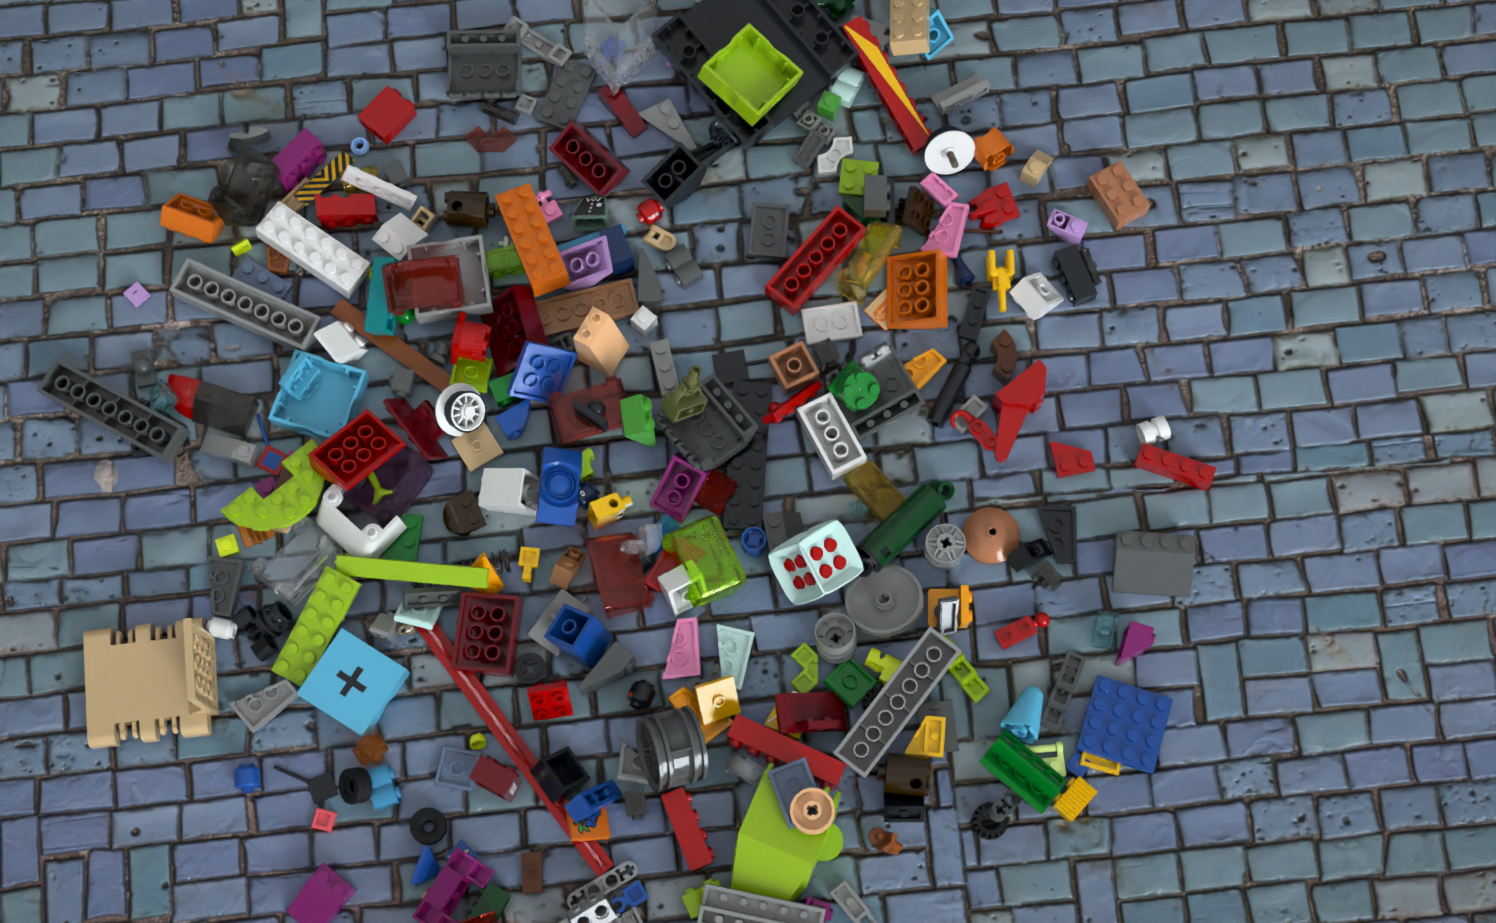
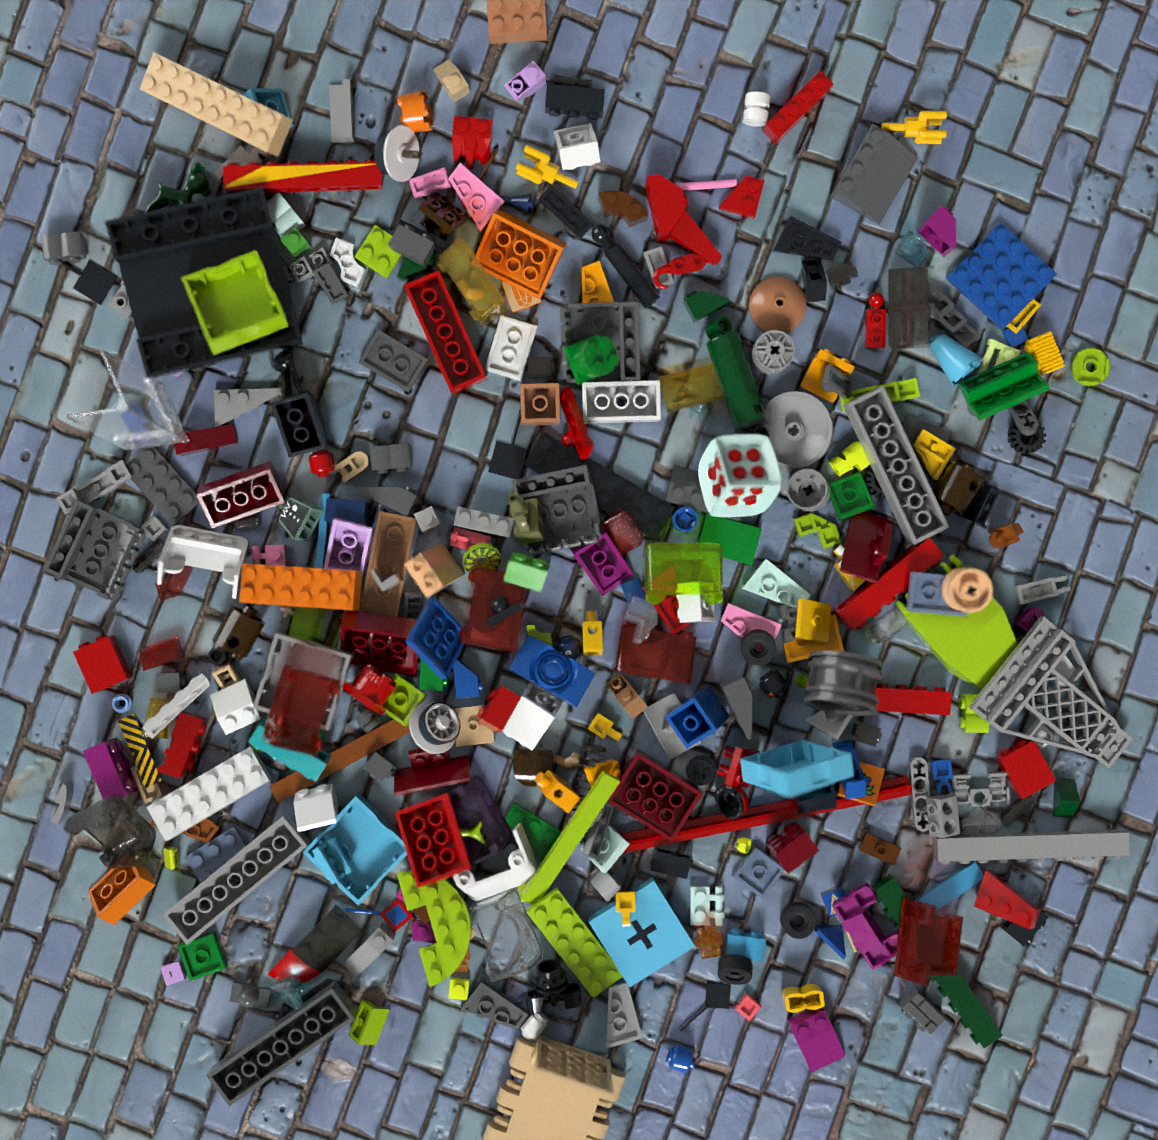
camera: 60 degrees left, 15 degrees up
none -> clear red brick [139,635,185,671]
none -> white windscreen [157,525,248,599]
none -> green tile [177,931,228,981]
none -> black tile [208,647,229,665]
none -> lime panel [348,1000,389,1045]
none -> light grey panel [370,569,403,591]
none -> coral hinge [450,527,491,550]
none -> tile [463,543,502,577]
none -> red piece [477,685,521,733]
none -> light orange torso [535,770,581,813]
none -> arm [552,752,581,769]
none -> yellow plate [616,891,636,926]
none -> black panel [650,847,694,879]
none -> bright pink bar [679,179,737,191]
none -> dark green slope [683,290,729,323]
none -> light aqua plate [690,885,725,926]
none -> green tile [696,514,762,566]
none -> black hair [714,784,748,820]
none -> medium azure tile [740,739,854,797]
none -> black tyre [741,629,776,666]
none -> yellow brick [781,984,825,1013]
none -> yellow plant [881,111,947,144]
none -> clear smoke brick [888,266,931,350]
none -> lime tile [1070,348,1110,386]

